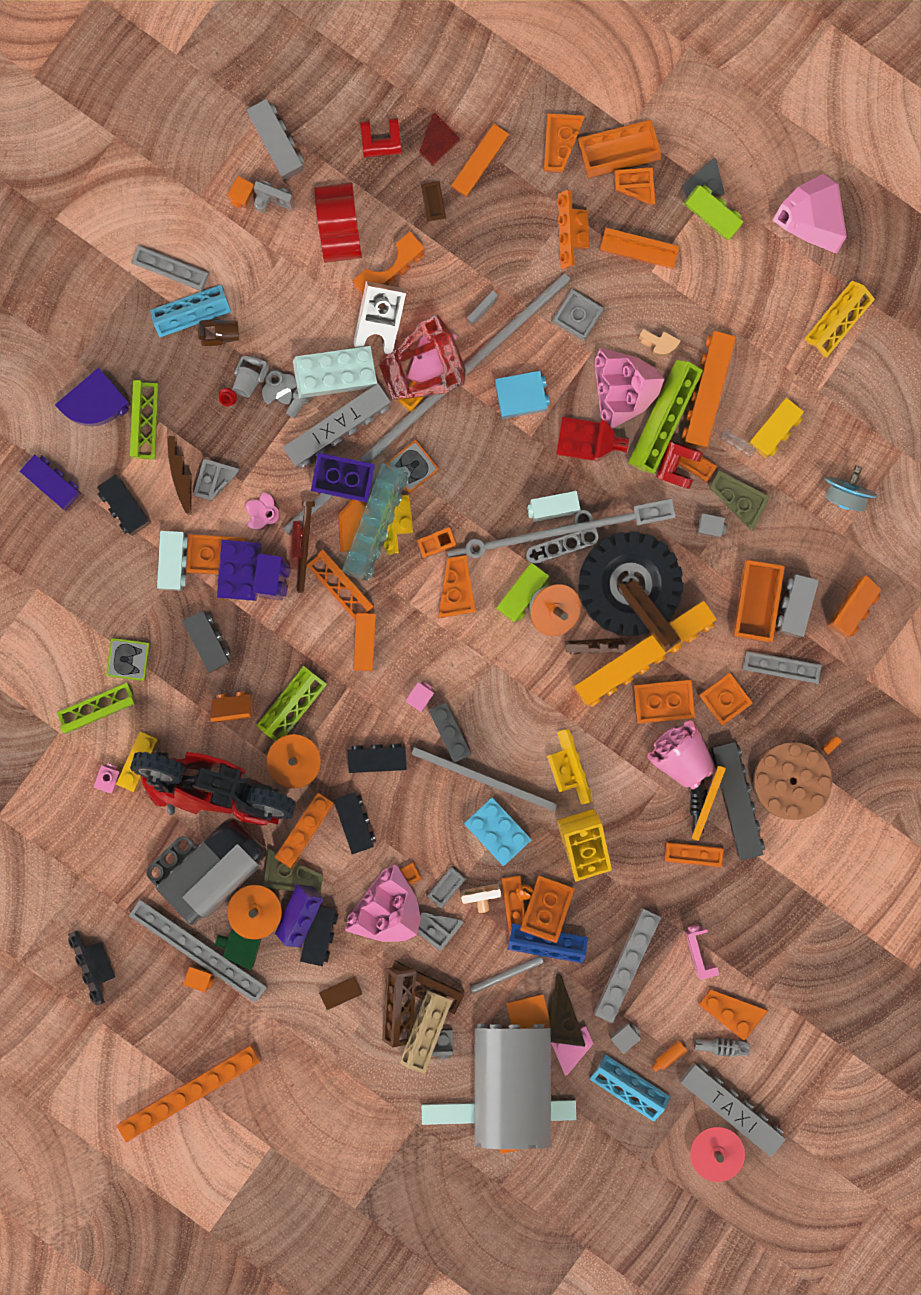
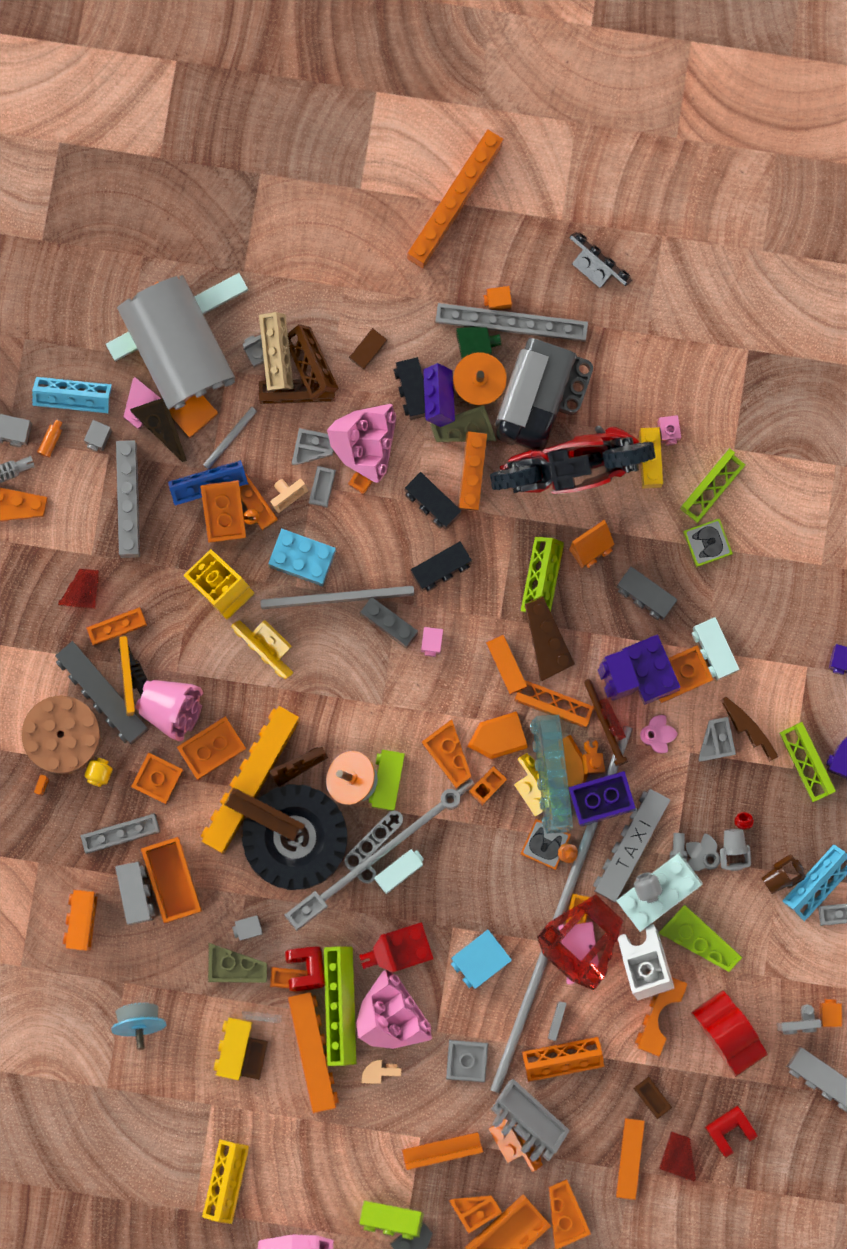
camera: 145 degrees right, 5 degrees down
black brick [97,474,151,536] -> none
orange piece [267,734,321,788] -> none
bright pink panel [684,924,719,980] -> none
none -> clear red wing [58,569,100,609]
none -> yellow head [84,757,113,787]
none -> reddish brown tile [241,1037,268,1080]
none -> orange tile [467,711,528,759]
none -> light grey hinge [491,1079,570,1161]
none -> orange fence [522,1037,604,1082]
none -> reddish brown wing [525,596,575,681]
none -> orange tile [558,843,578,863]
none -> orange plate [582,740,605,774]
none -> light grey head [634,872,662,903]
none -> lime wing [659,904,742,972]

